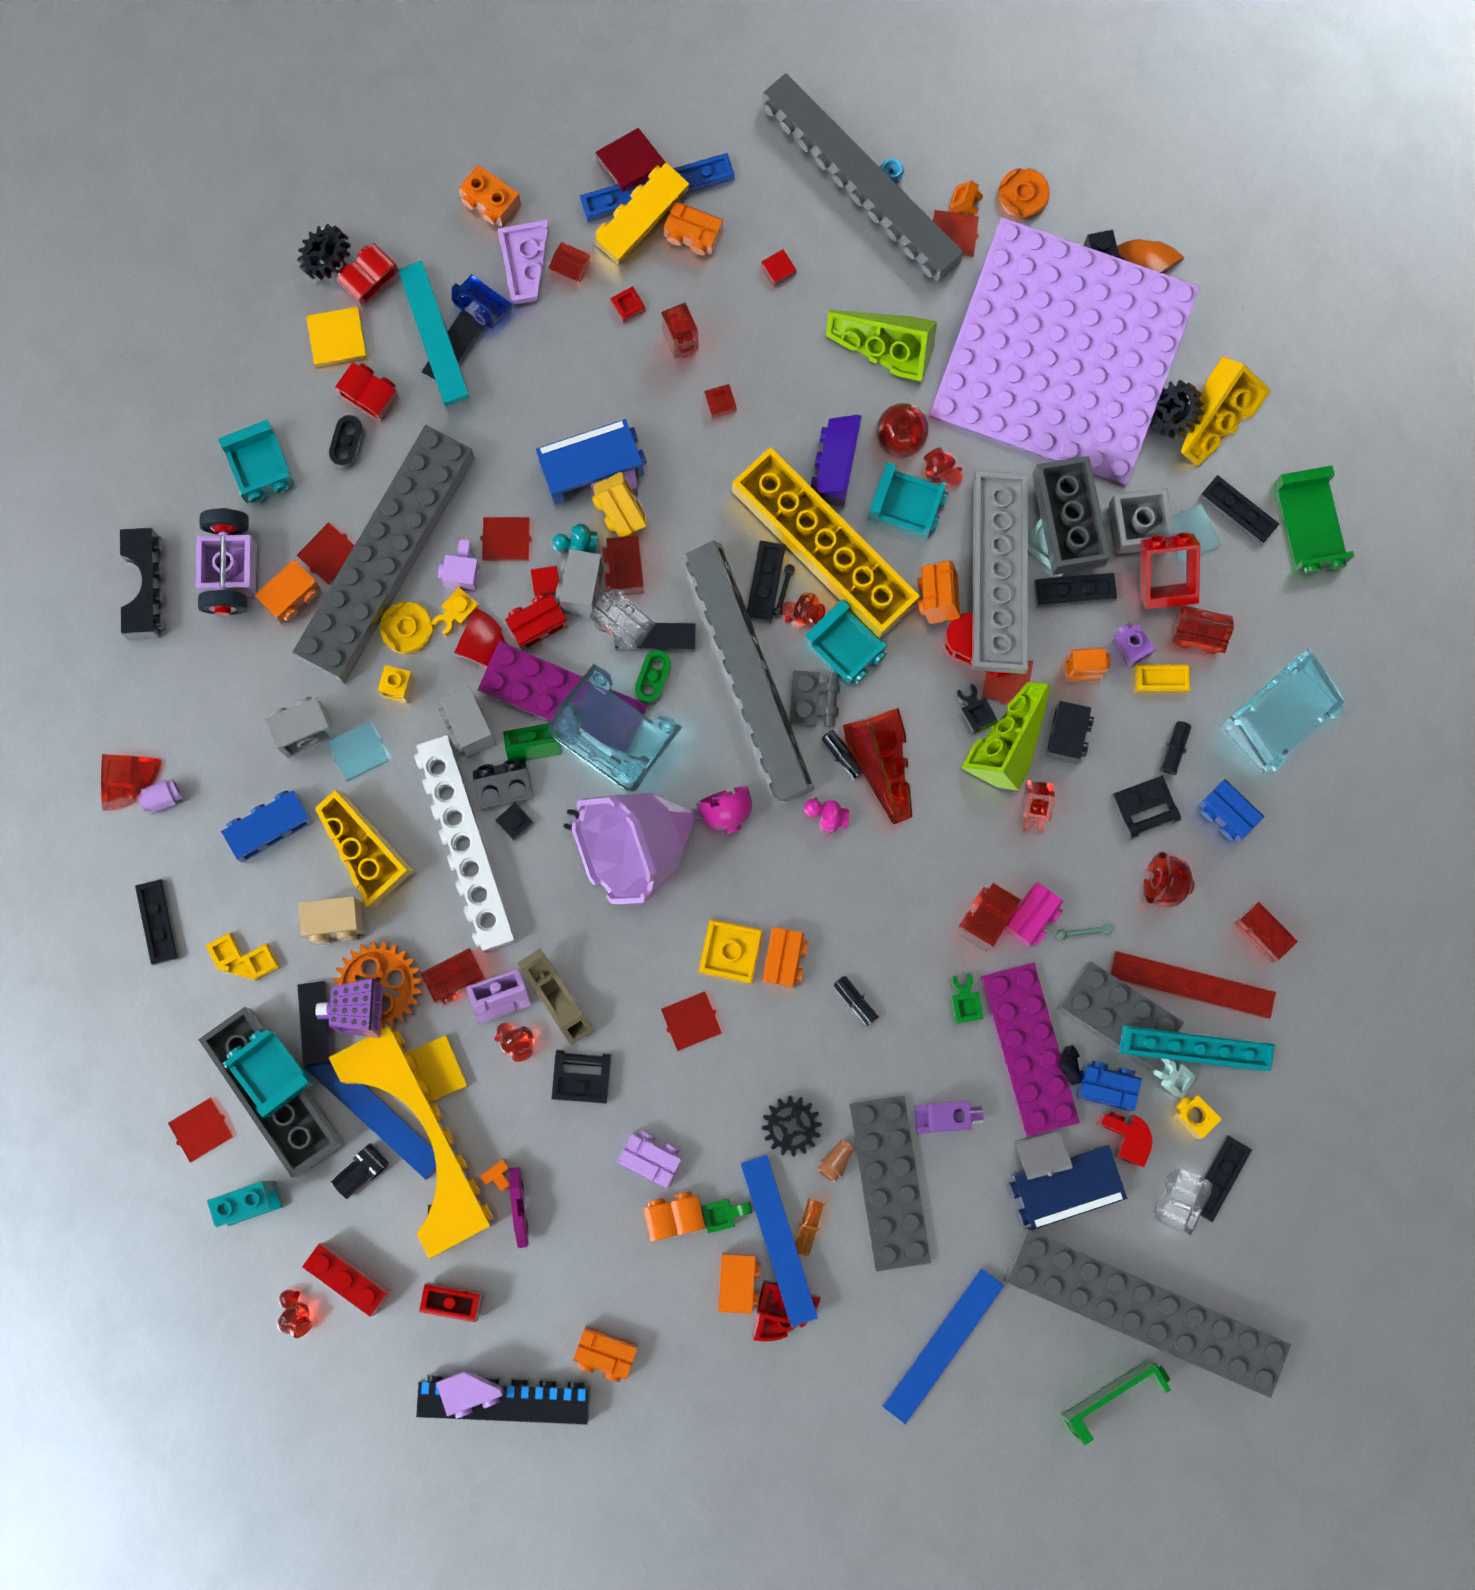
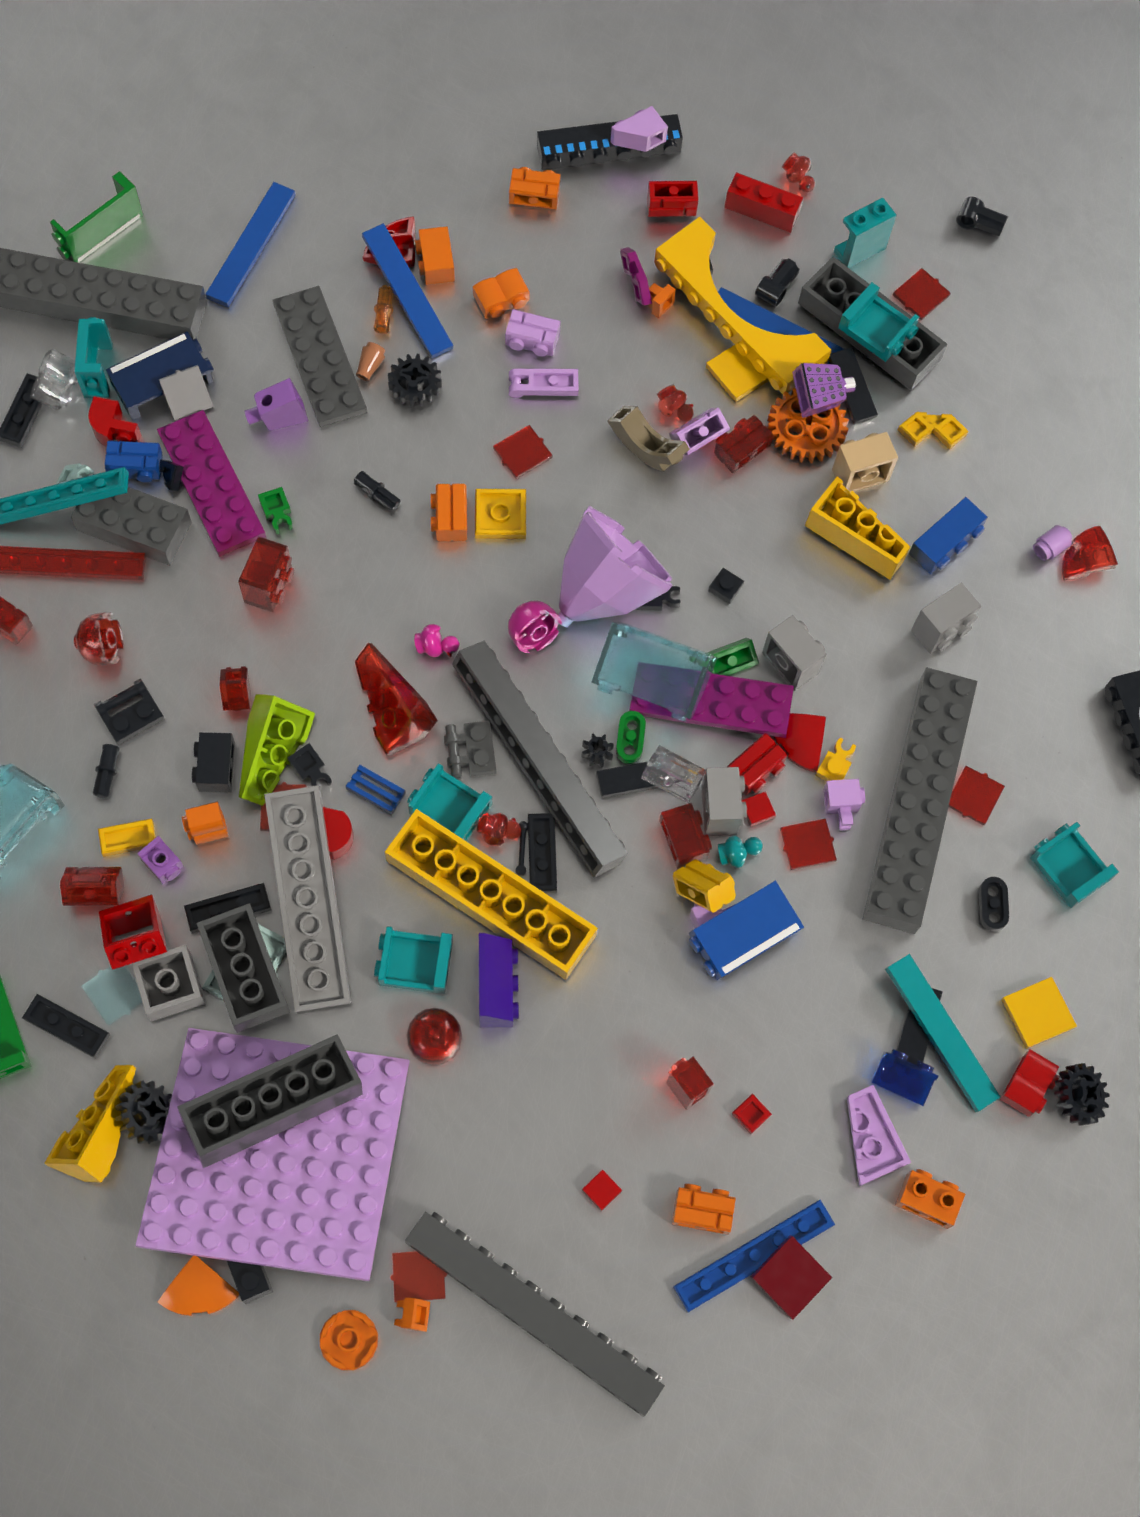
camera: 165 degrees right, 10 degrees down
black tile [135,879,180,966] -> none
brick [195,508,257,617] -> none
orange brick [255,559,321,624] -> none
clear light blue piece [327,721,390,781] -> none
red brick [334,362,398,421] -> none
yellow brick [377,665,415,704] -> none
yellow tile [379,601,433,655] -> none
white brick [414,735,516,953] -> none
black bracket [473,758,533,809] -> none
clear red piece [548,242,591,283] -> none
black plate [551,1050,611,1104] -> none
yellow brick [595,162,689,265] -> none
green plate [701,1199,753,1233] -> none
clear red tile [704,384,737,418] -> none
black axle [822,730,866,780] -> none
lime wedge [826,310,937,382] -> none
medium azure plate [880,158,904,183] -> none
orange brick [917,560,960,624] -> none
clear red animal [924,448,963,486] -> none
dark pink brick [1002,882,1064,947] -> none
sand green hinge [1056,924,1113,940] -> none
yellow brick [1173,1095,1222,1139] -> none
blue brick [1198,779,1265,842] -> none
none -> teal panel [74,317,113,398]
none -> dark grey brick [177,1034,363,1168]
none -> blue tile [346,765,406,815]
none -> lavender plate [509,369,579,398]
none -> black gear [581,733,614,768]
none -> black piece [956,197,1008,236]

